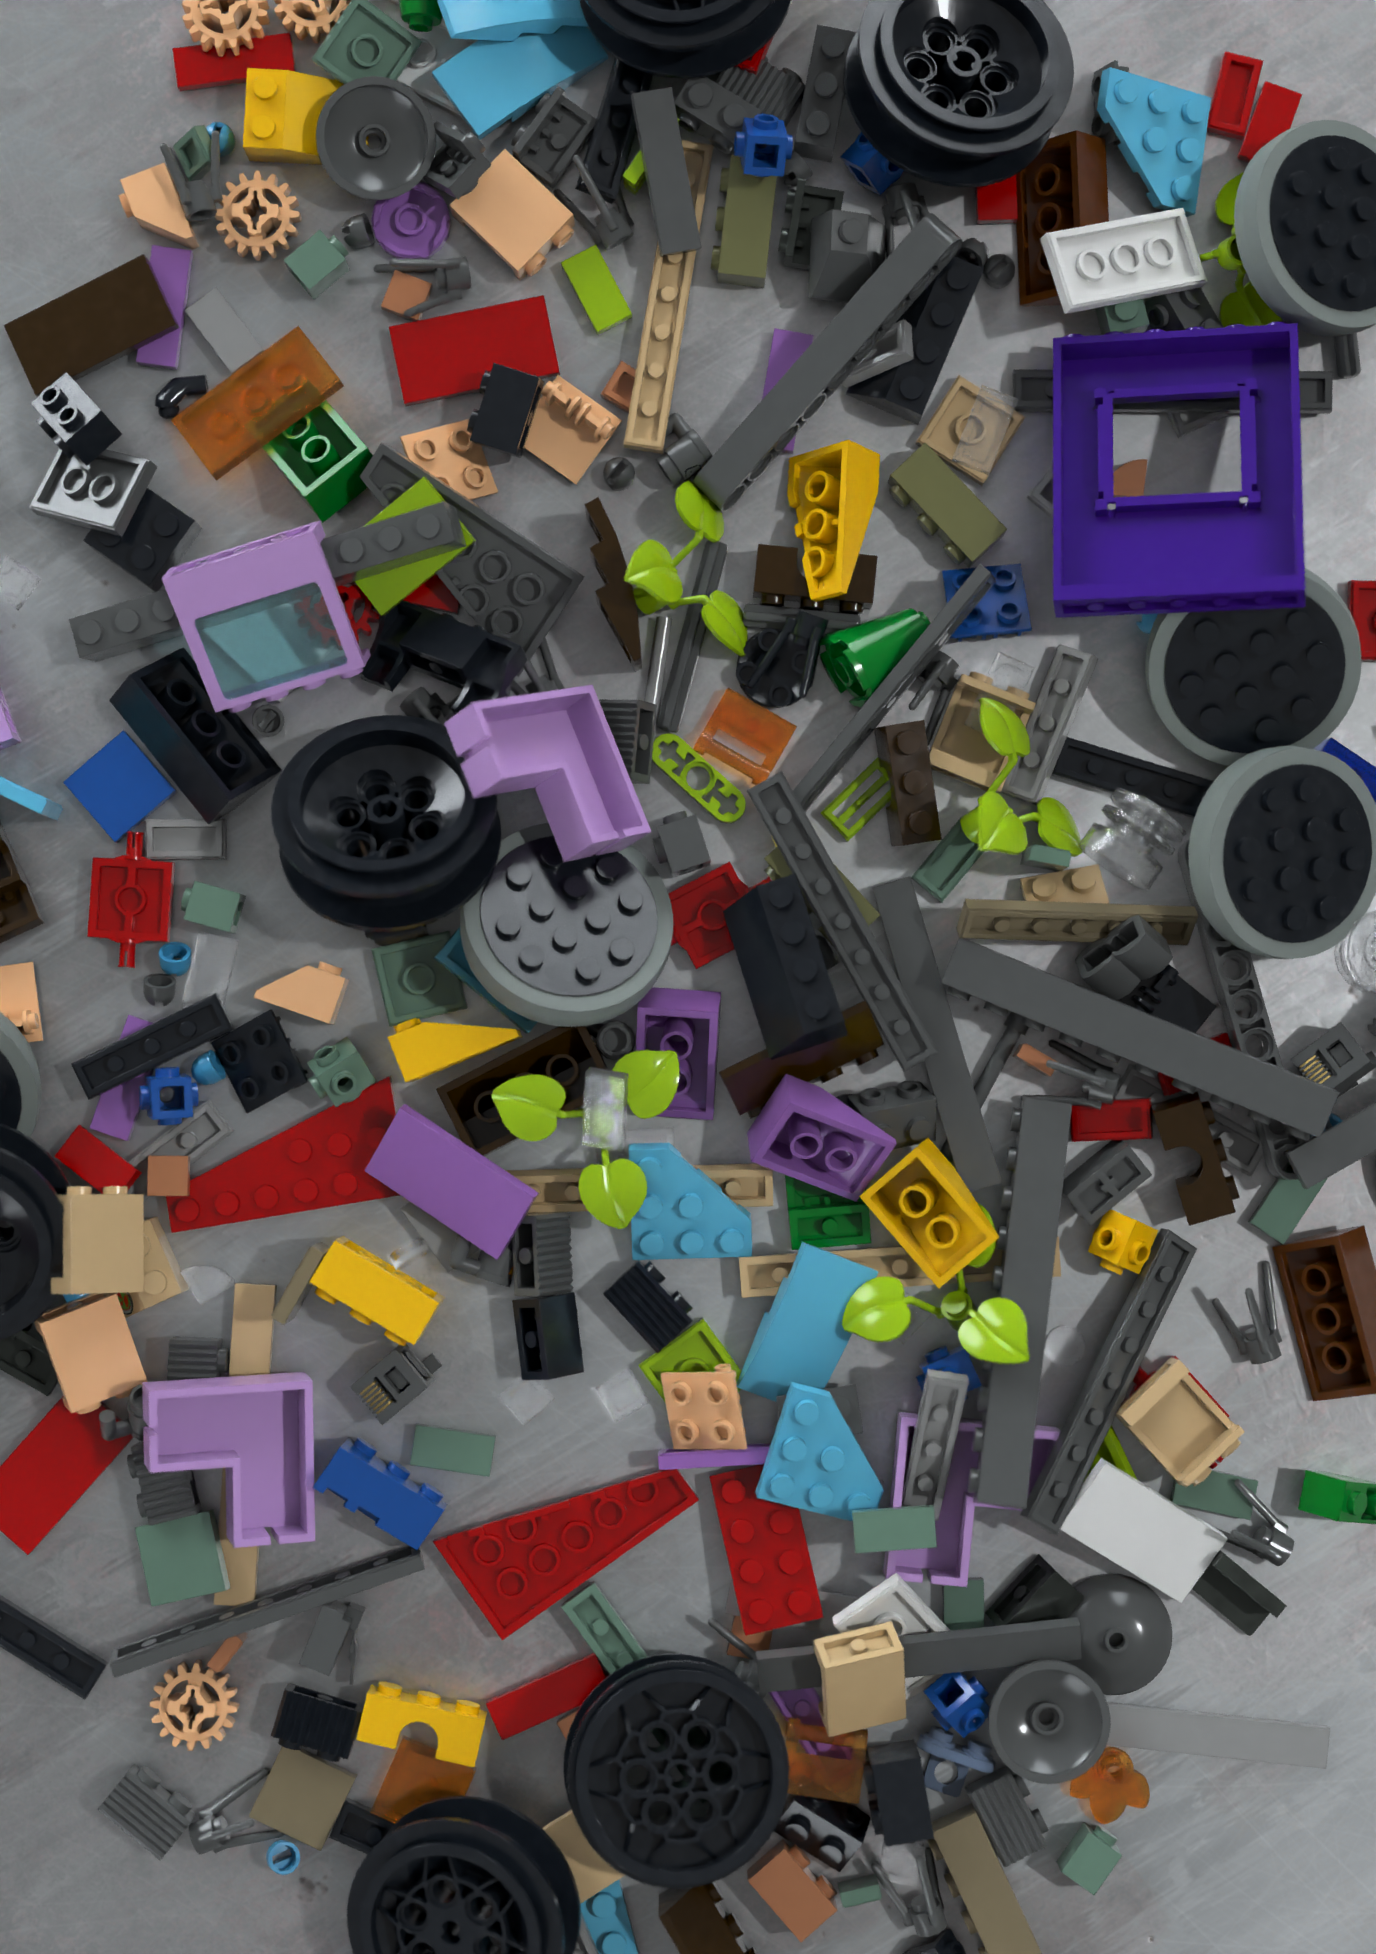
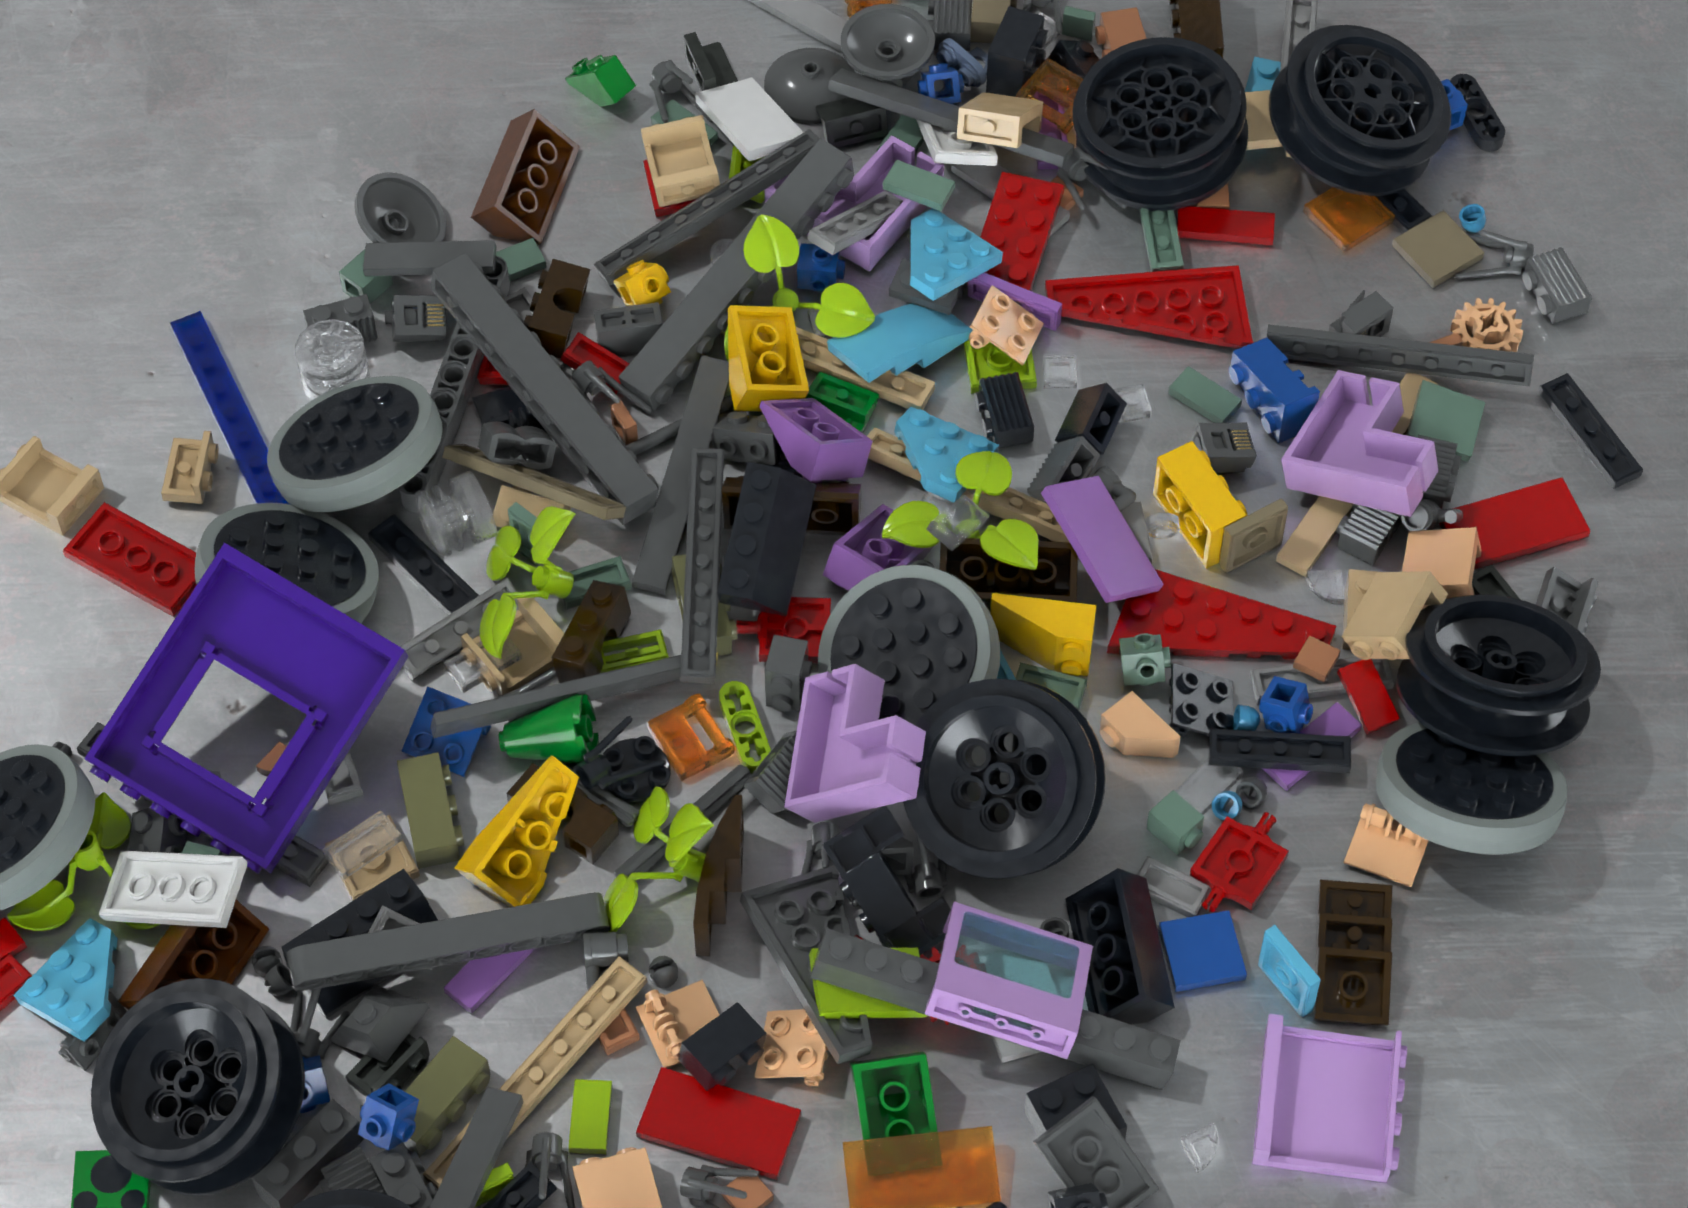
camera: 145 degrees left, 30 degrees down
black brick [271,1683,364,1762] -> none
yellow arch [356,1682,488,1768] -> none
dark grey plant [1212,1261,1282,1365] -> none

